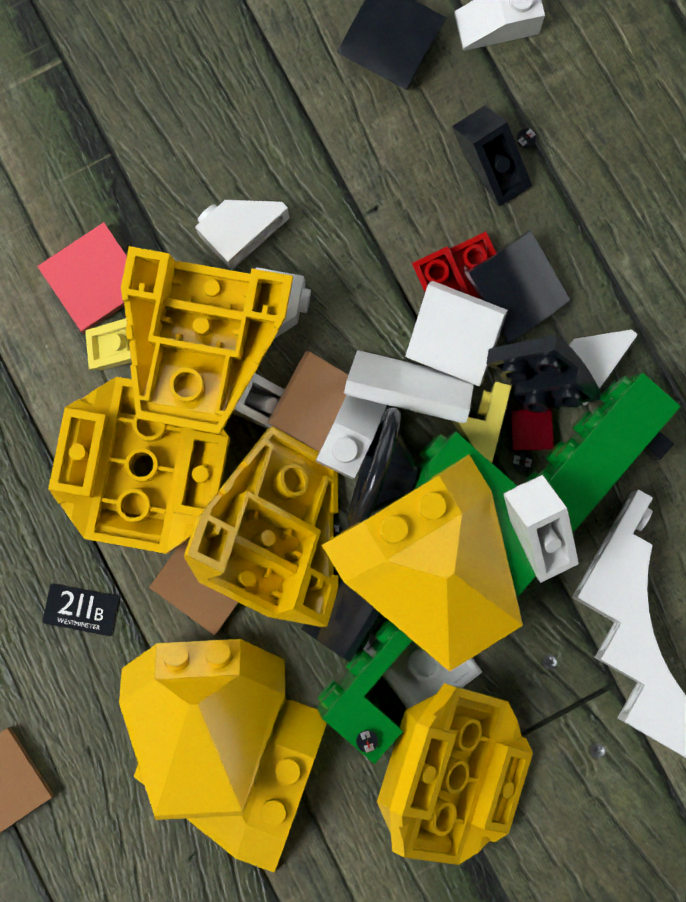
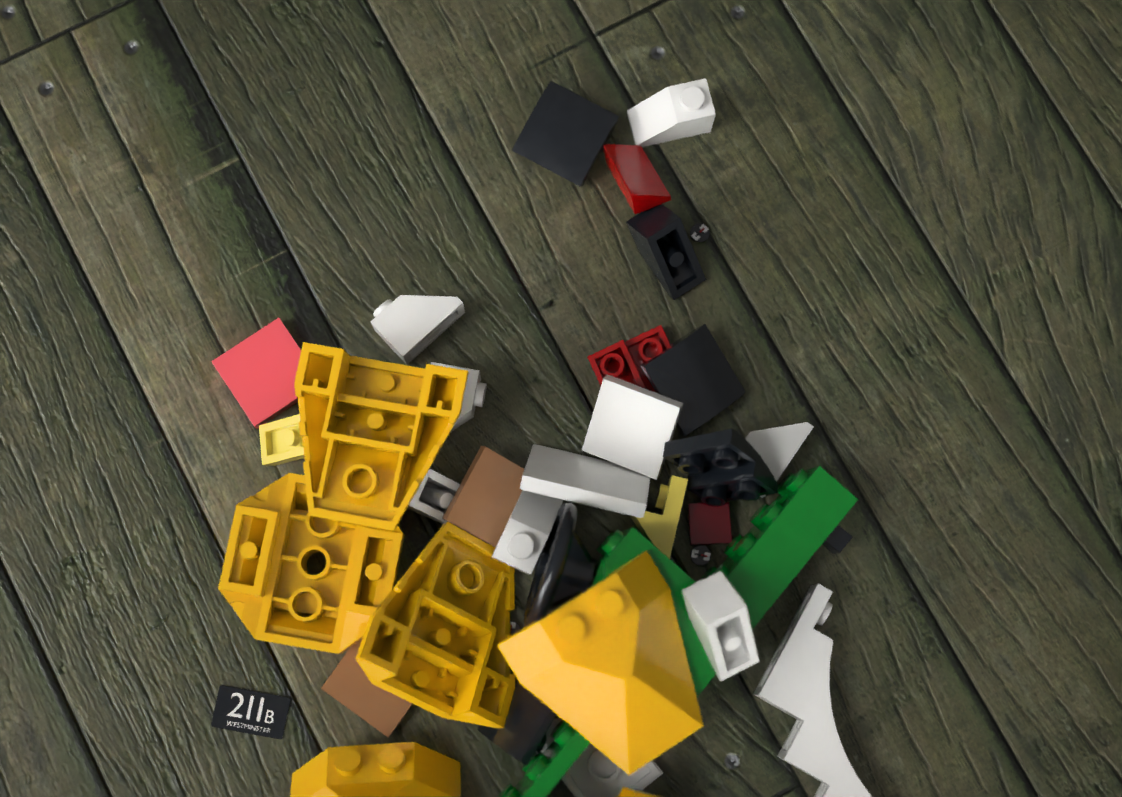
camera: 10 degrees left, 5 degrees down
none -> red slope [603,144,671,215]

